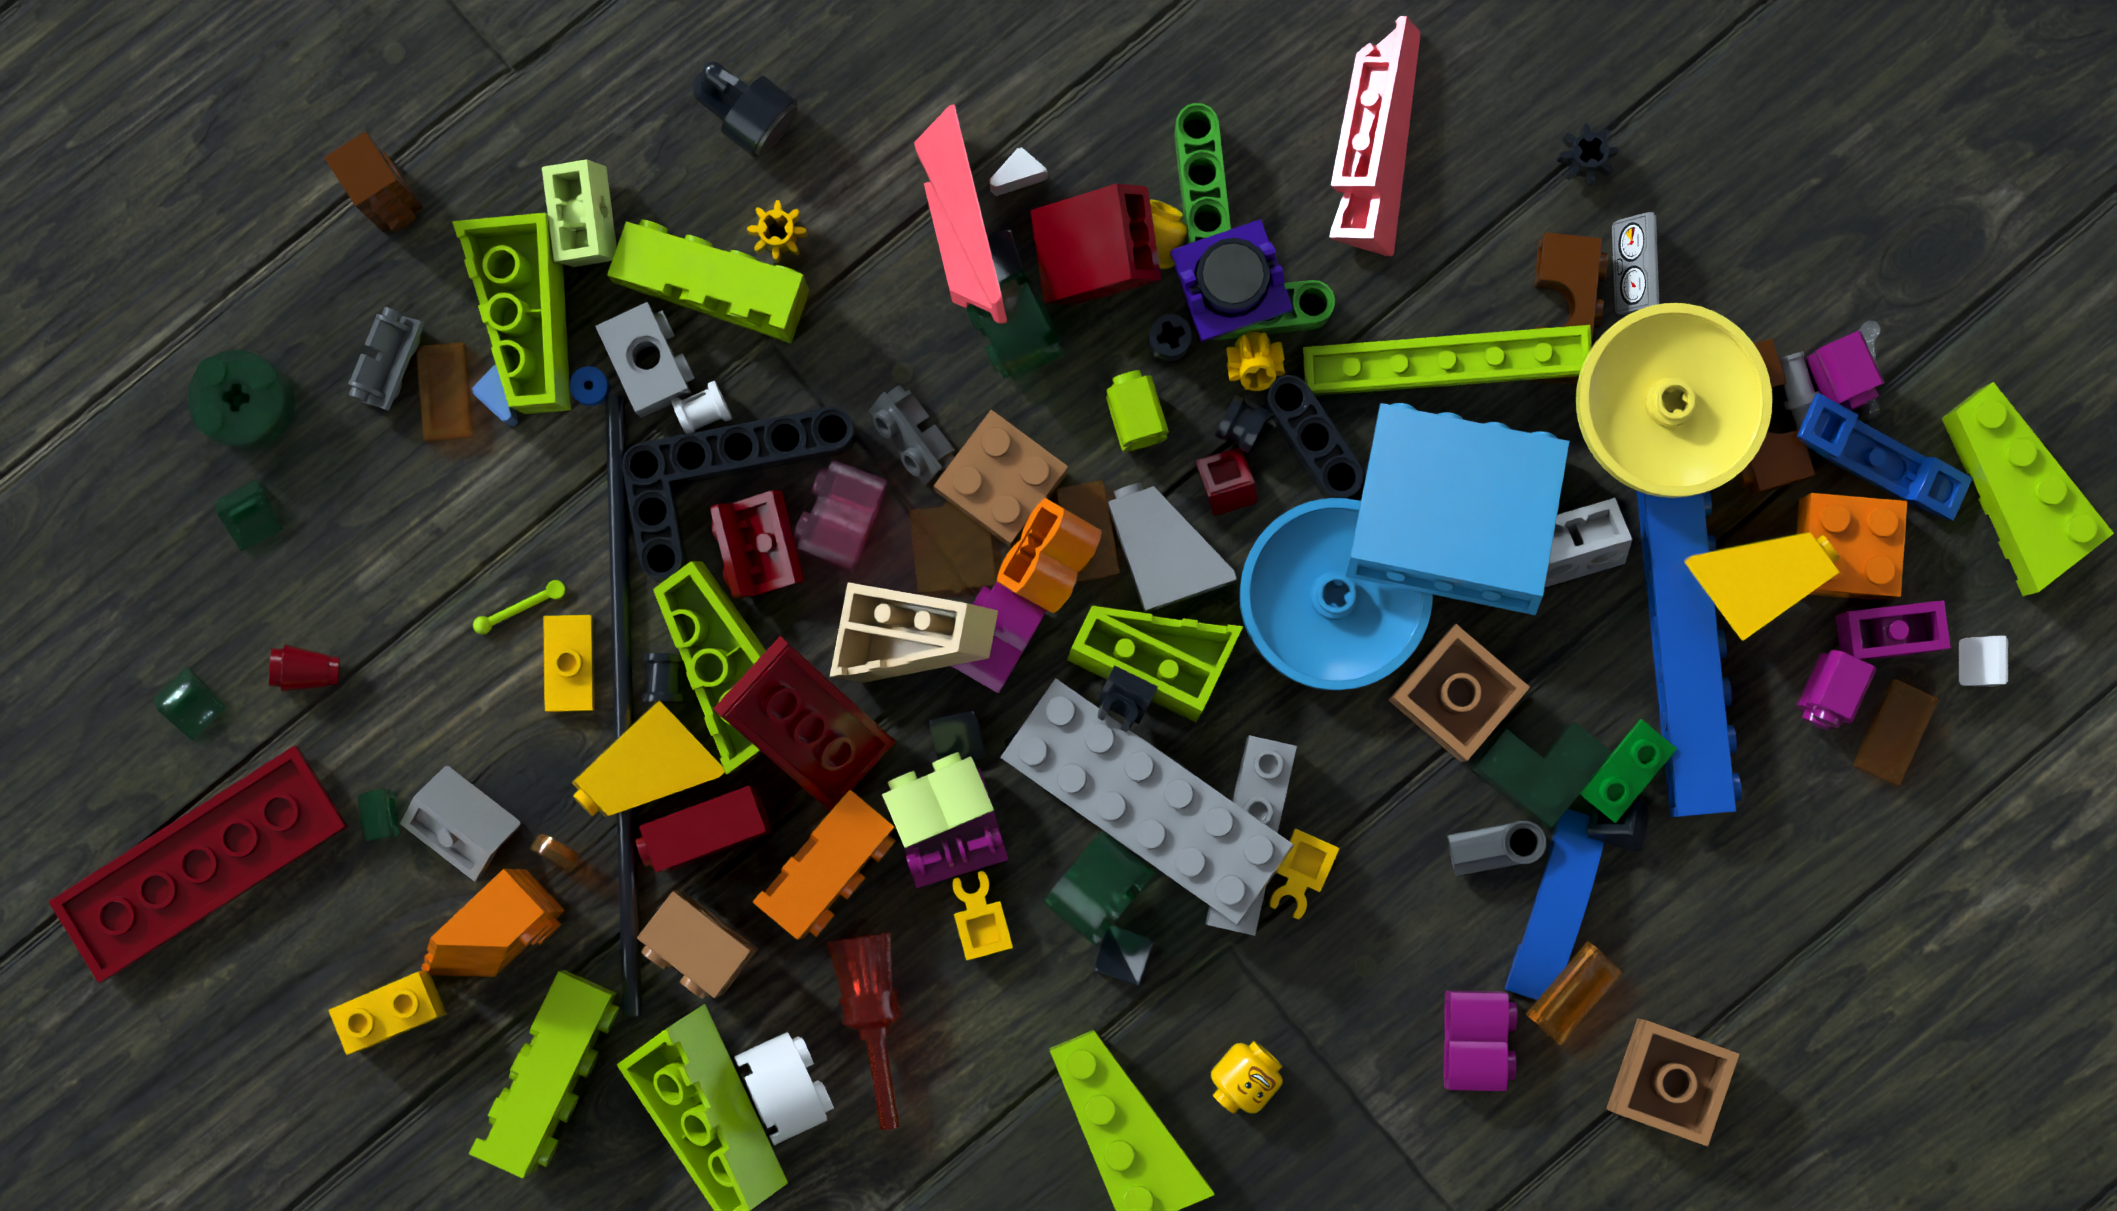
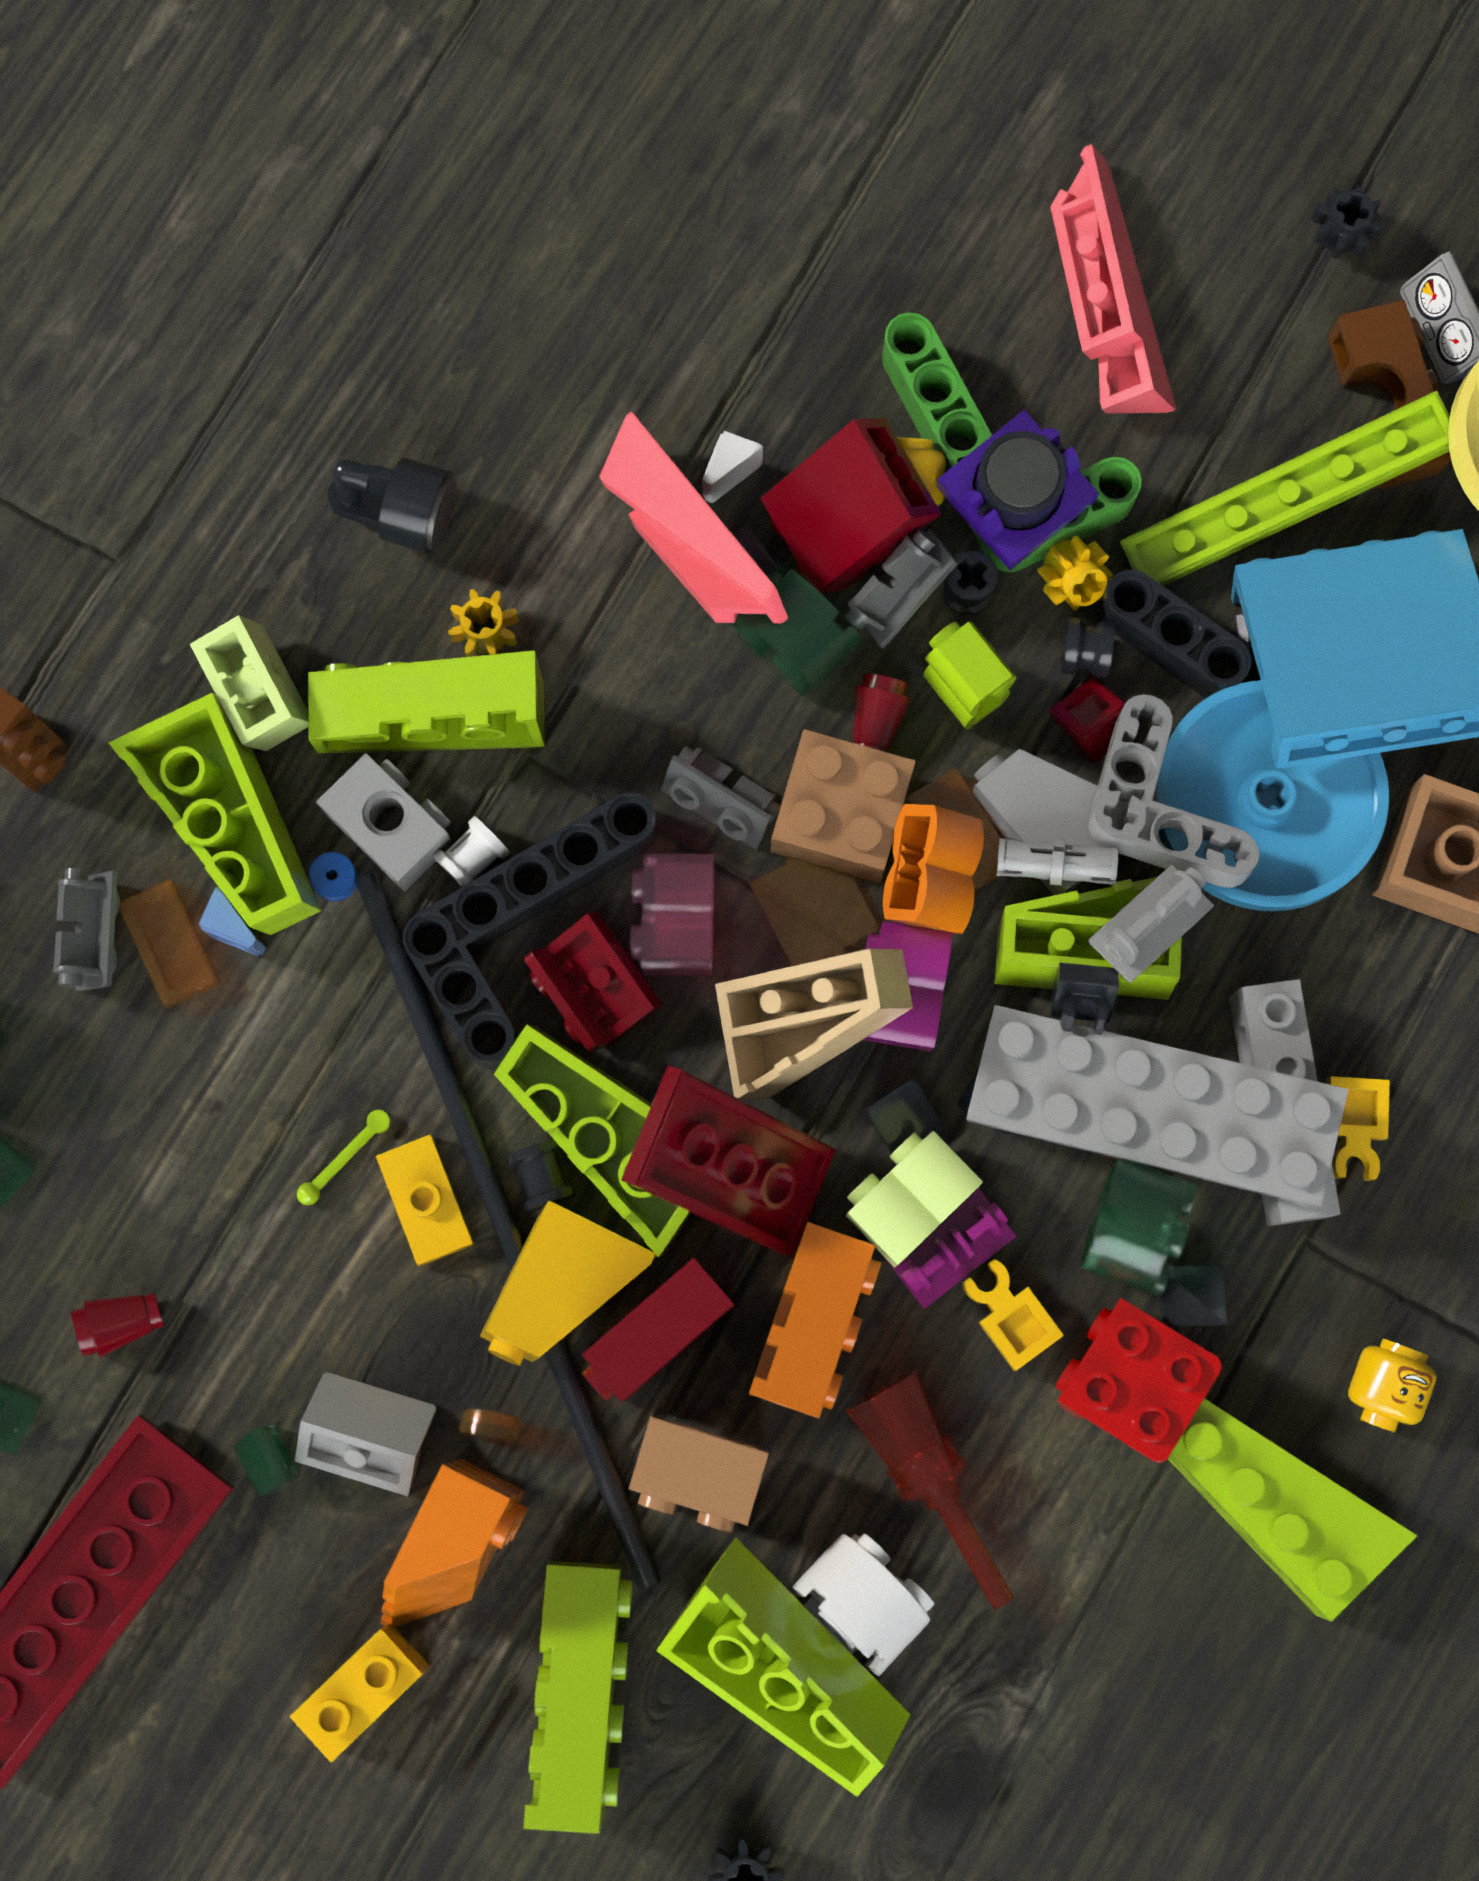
camera: 20 degrees left, 5 degrees down
none -> dark grey hinge [845,528,958,649]
none -> dark red cone [853,673,910,752]
none -> light grey pin [997,838,1119,885]
none -> red bracket [1055,1298,1221,1463]
none -> light grey beam [1088,694,1259,888]
none -> light grey hinge [1088,865,1214,983]

